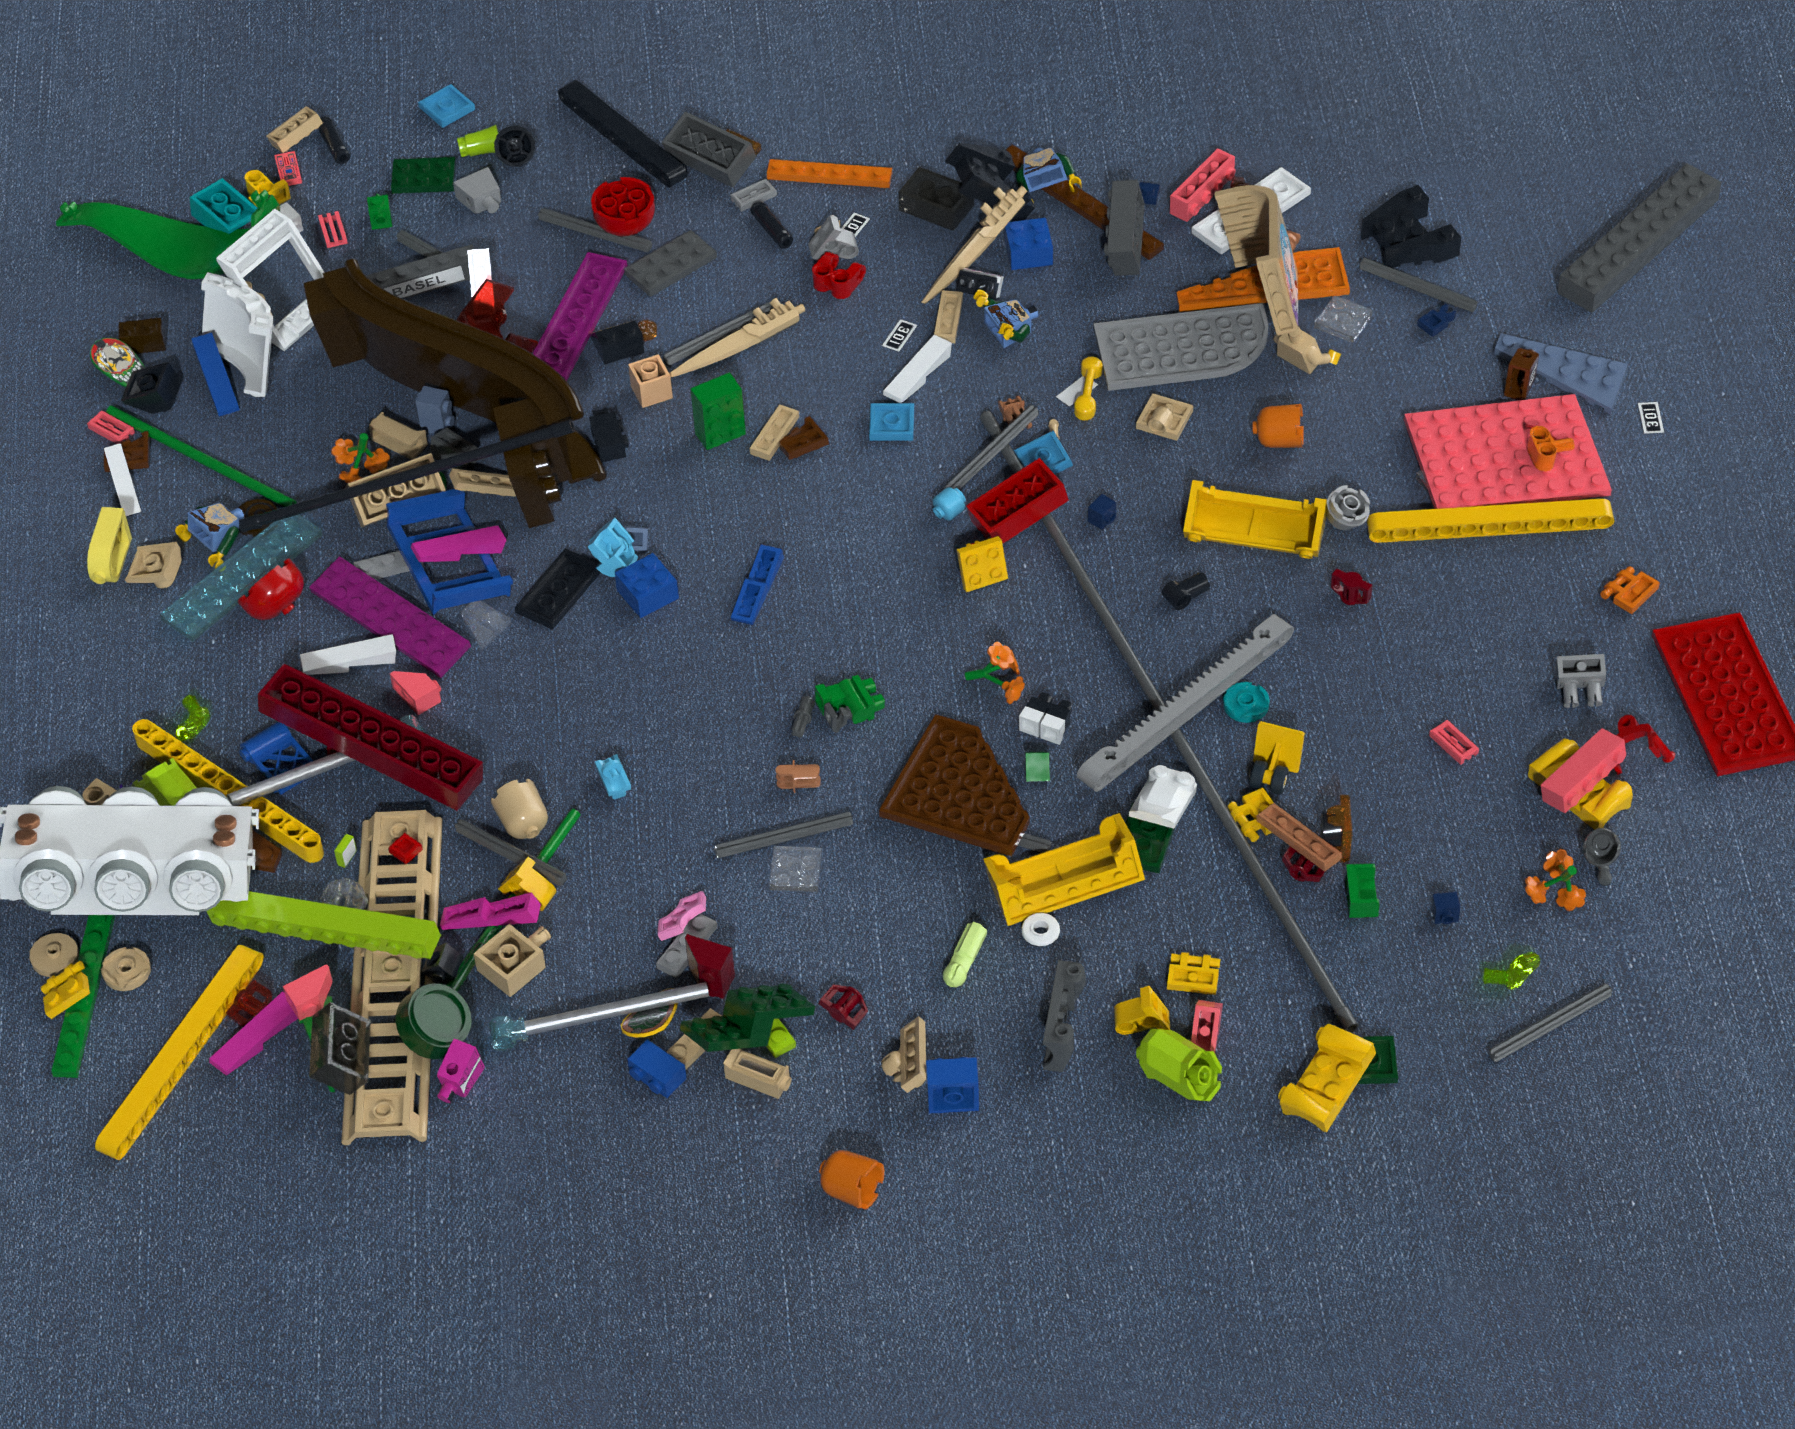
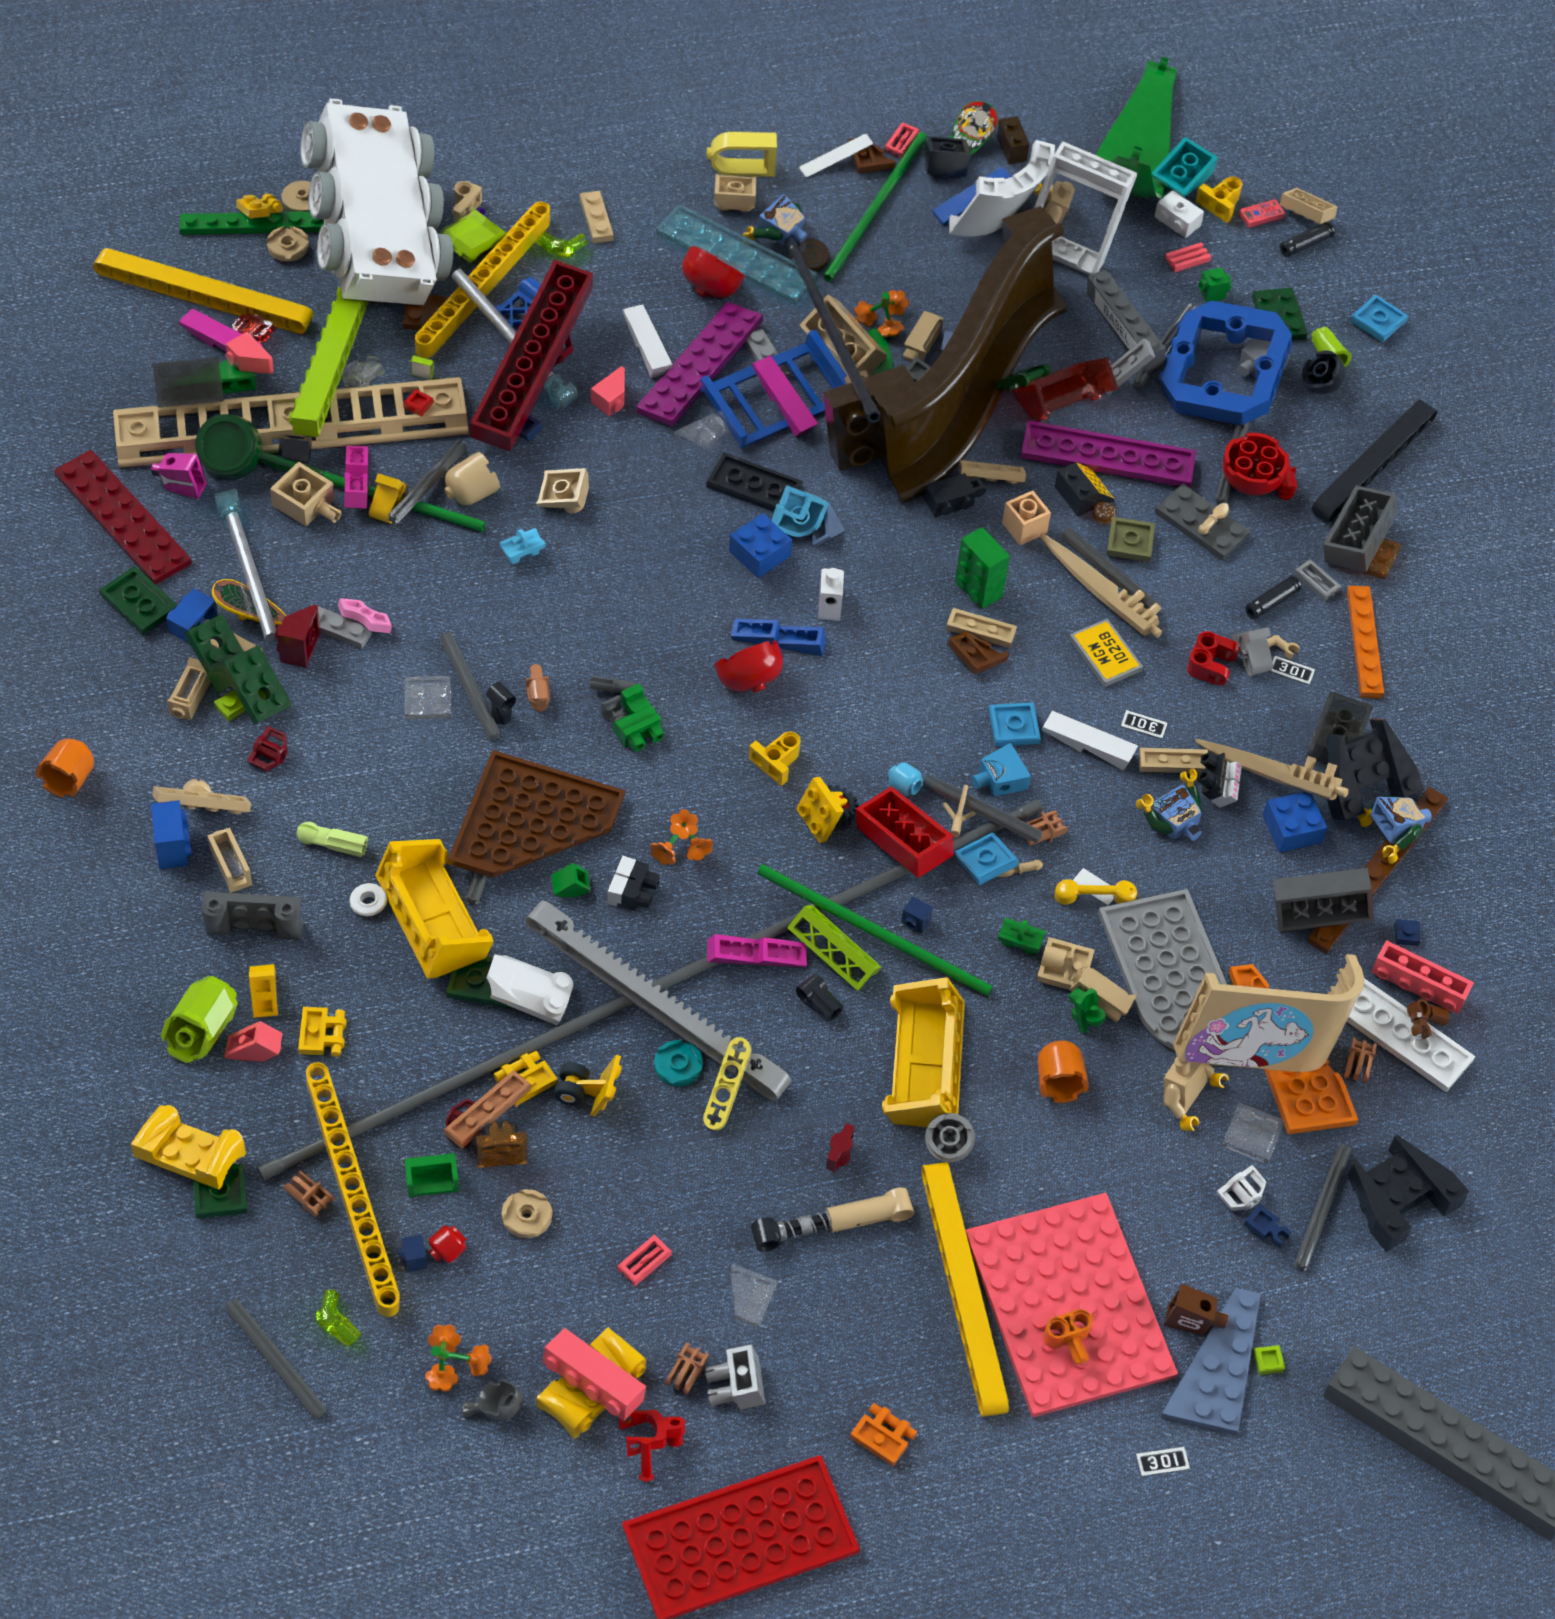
camera: 75 degrees right, 5 degrees up
none -> dark red plate [54,449,192,585]
none -> dark green plate [99,566,178,635]
none -> tan window [207,828,252,893]
none -> nougat arm [283,1170,335,1217]
none -> yellow beam [306,1062,400,1317]
none -> red head [428,1225,467,1263]
none -> black piece [486,682,517,725]
none -> tan plate [502,1189,552,1239]
none -> tan slope [536,468,589,513]
none -> tan plate [580,191,613,243]
none -> nougat arm [665,1343,710,1395]
none -> light yellow beam [703,1037,752,1131]
none -> dark pink slope [707,934,807,967]
none -> red cylinder [713,640,783,693]
none -> clear wing [731,1264,778,1328]
none -> yellow tile [748,731,801,786]
none -> piece [750,1188,914,1252]
none -> green piece [757,864,993,997]
none -> lime fence [787,904,882,991]
none -> white torso [818,568,844,621]
none -> tan plant [943,785,976,837]
none -> tan plate [959,460,1026,484]
none -> dark azure torso [972,743,1031,796]
none -> green hips [997,918,1046,955]
none -> tile [1069,618,1143,687]
none -> tan window [1069,964,1137,1022]
none -> green hips [1069,987,1106,1034]
none -> olive plate [1106,516,1155,562]
none -> blue panel [1159,301,1292,425]
none -> tan piece [1198,503,1229,535]
none -> white piece [1217,1165,1266,1211]
none -> lime tile [1253,1345,1285,1375]

